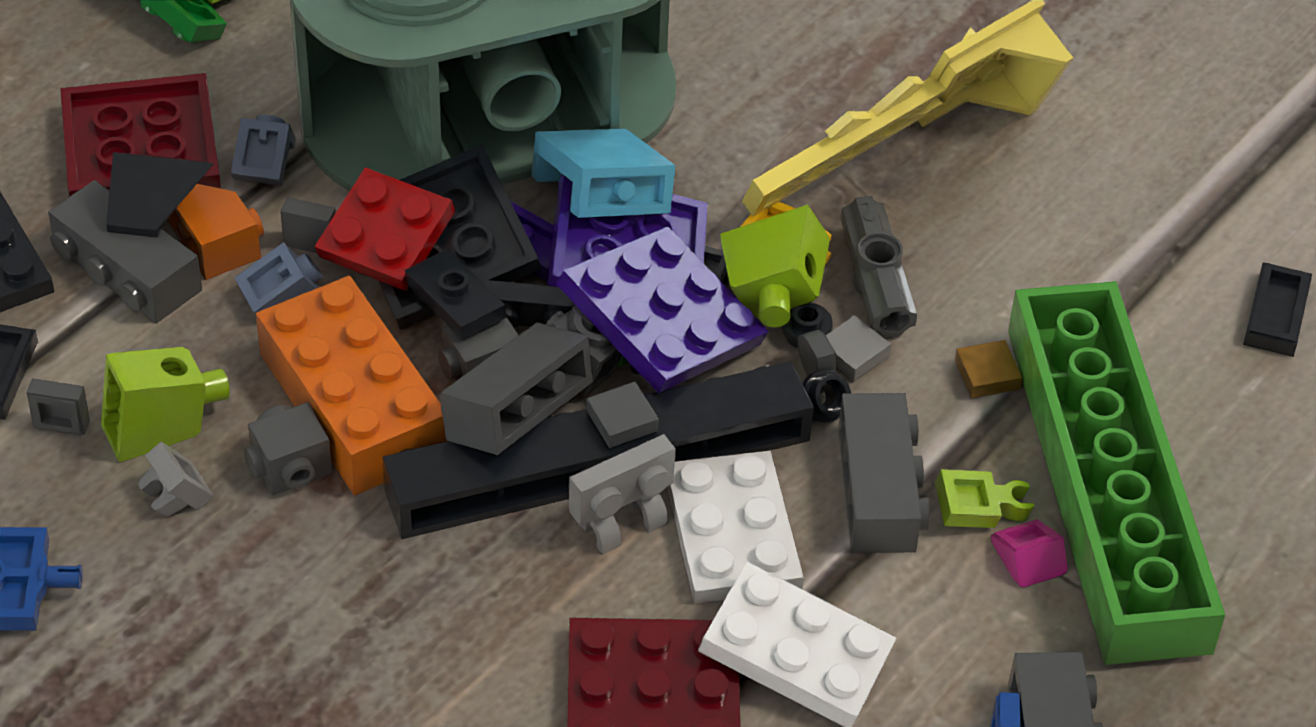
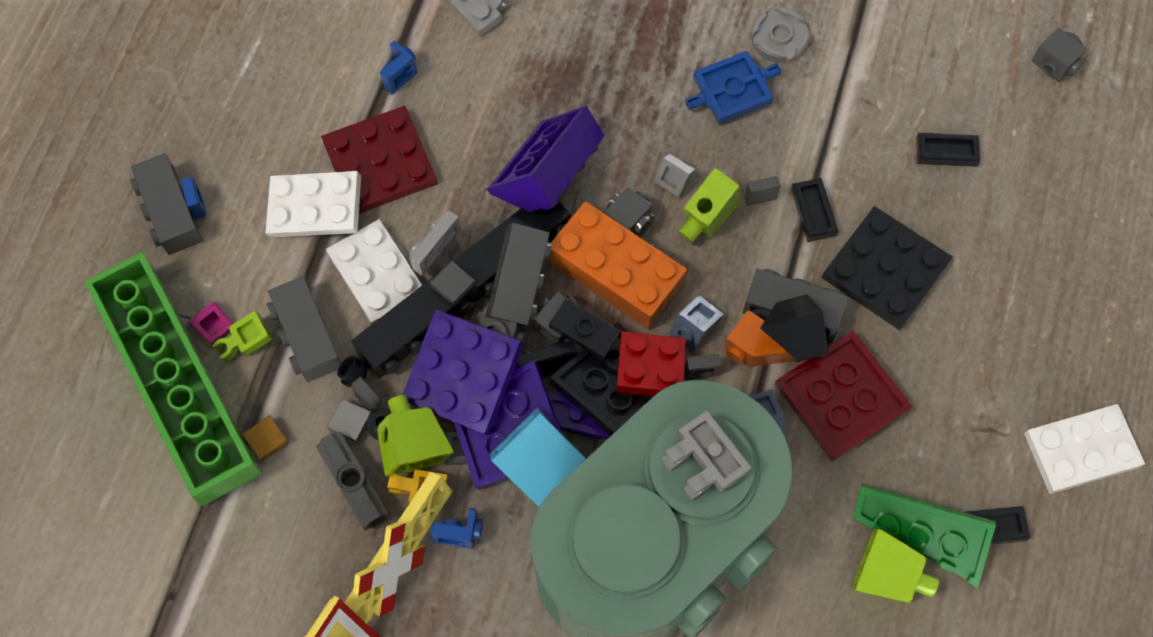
camera: 160 degrees right, 20 degrees up
black tile [1243,262,1312,357] -> none
none -> blue bracket [430,508,483,549]
none -> dark purple slope [487,106,605,212]

